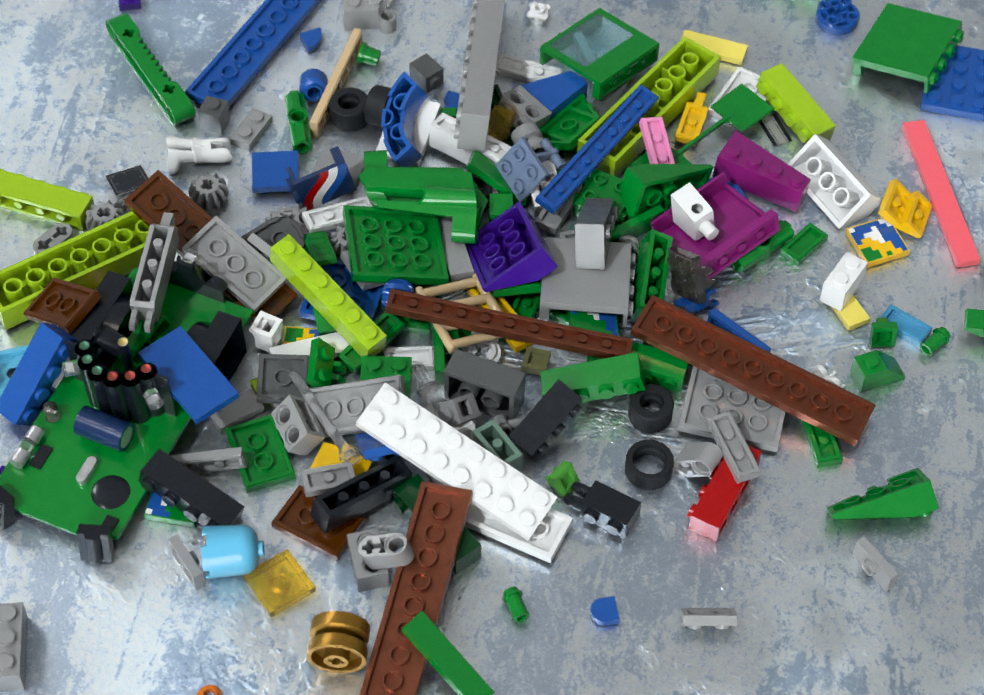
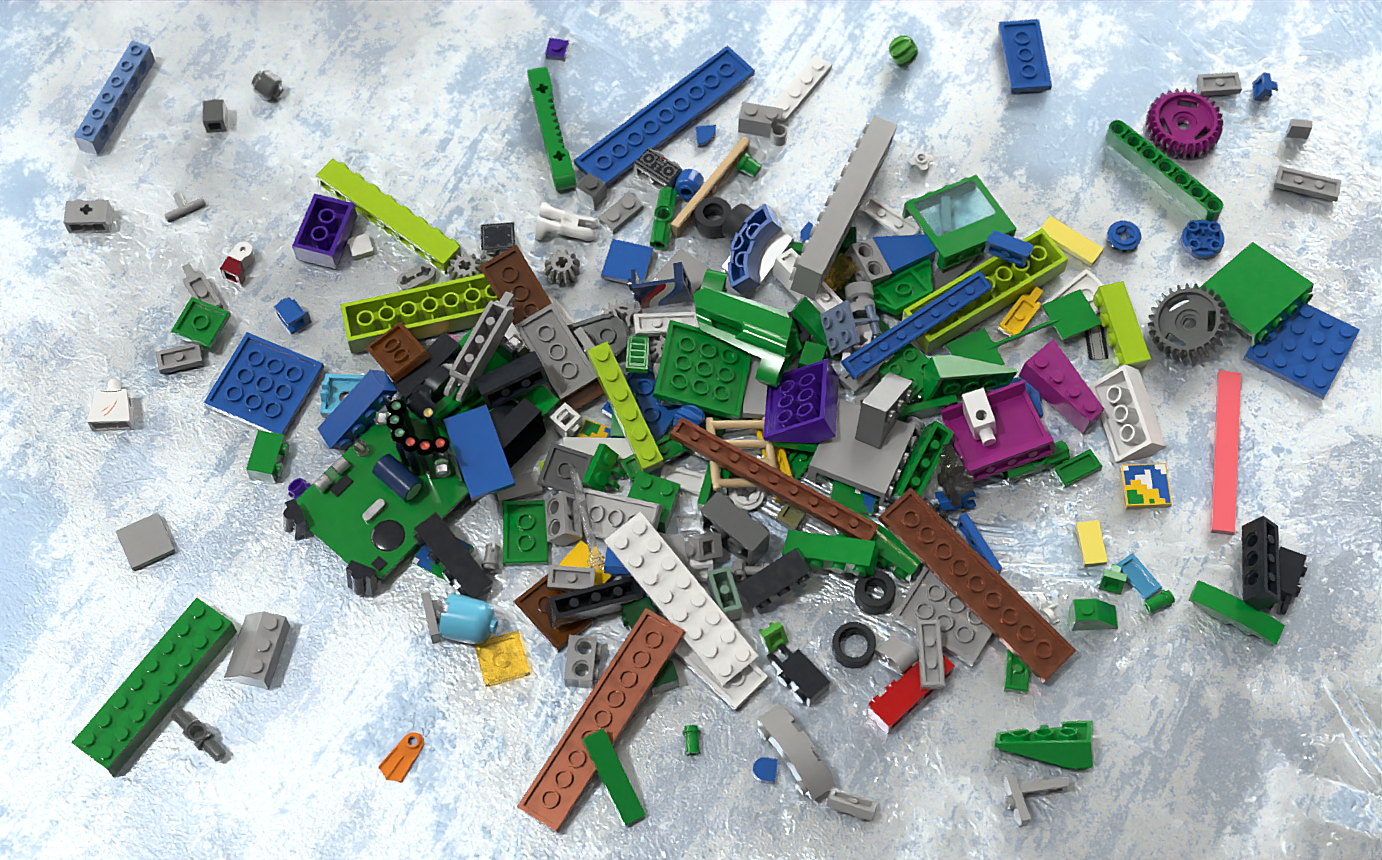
camera: 20 degrees right, 10 degrees up
light grey tile [170,447,247,474] -> none
pearl gold wheel [307,611,370,673] -> none
light grey beam [358,533,415,569] -> none
dark grey brick [409,53,444,94] -> none
bright pink tile [639,117,675,164] -> none
white brick [820,252,868,311] -> none
yellow slope [878,178,933,238] -> none
none -> black brick [474,351,550,410]
none -> light grey pin [481,543,500,574]
none -> brick [633,147,682,191]
none -> light grey brick [757,704,836,800]
none -> blue panel [984,230,1033,267]
none -> light grey plate [1019,777,1069,798]
none -> blue gear [1107,221,1141,252]
none -> dark grey gear [1148,283,1230,363]

